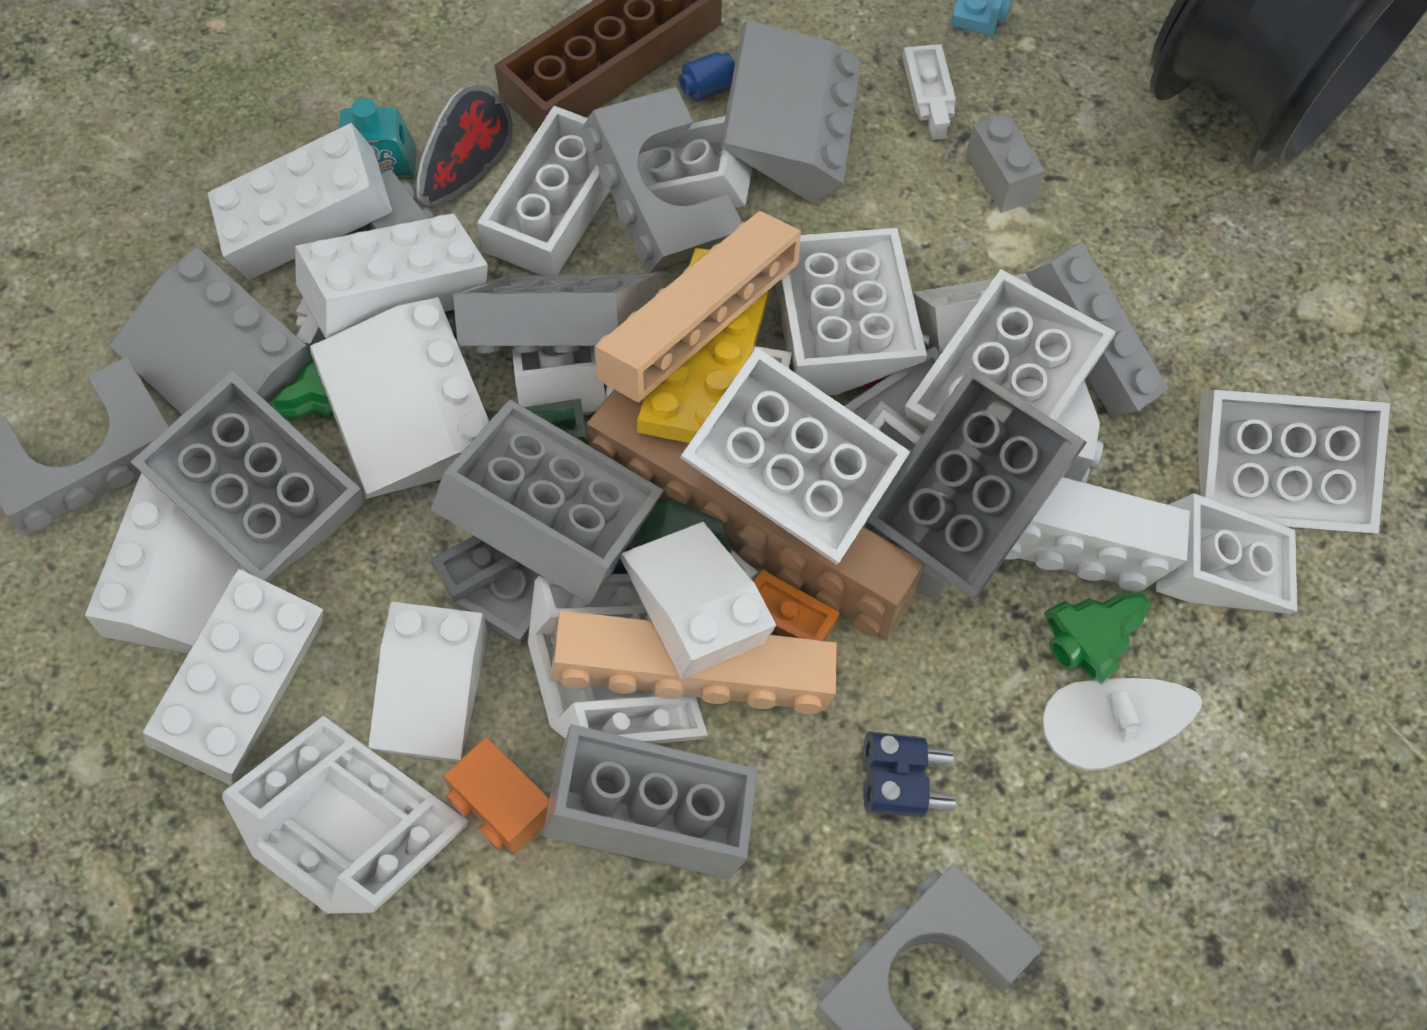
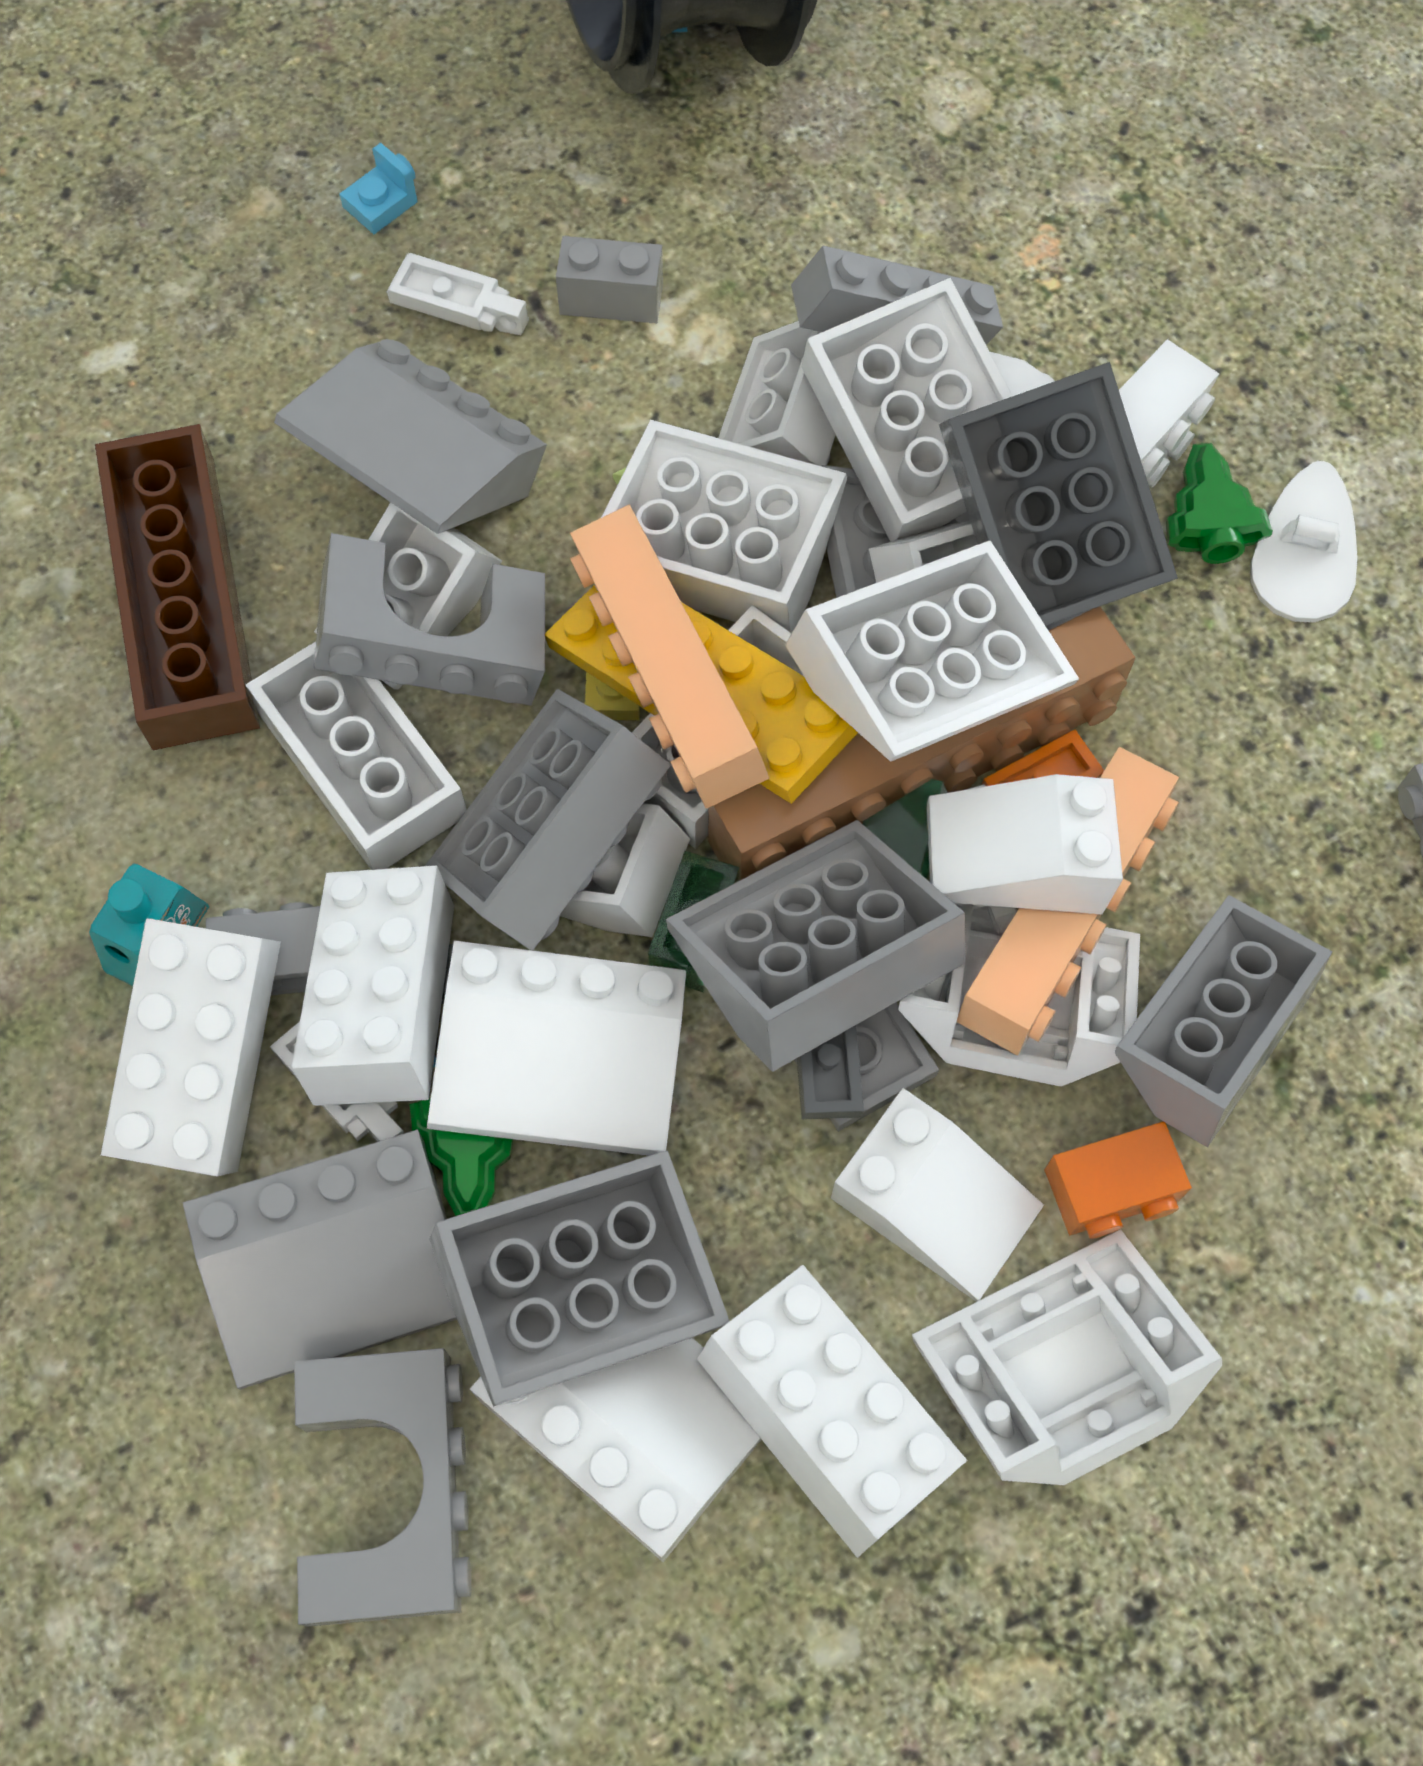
camera: 60 degrees left, 5 degrees up
shield [416,85,513,207] -> none
blue brick [678,52,735,101] -> none
dark blue piece [863,731,956,818] -> none
white slope [1156,493,1297,614] -> none
white slope [1197,390,1390,534] -> none

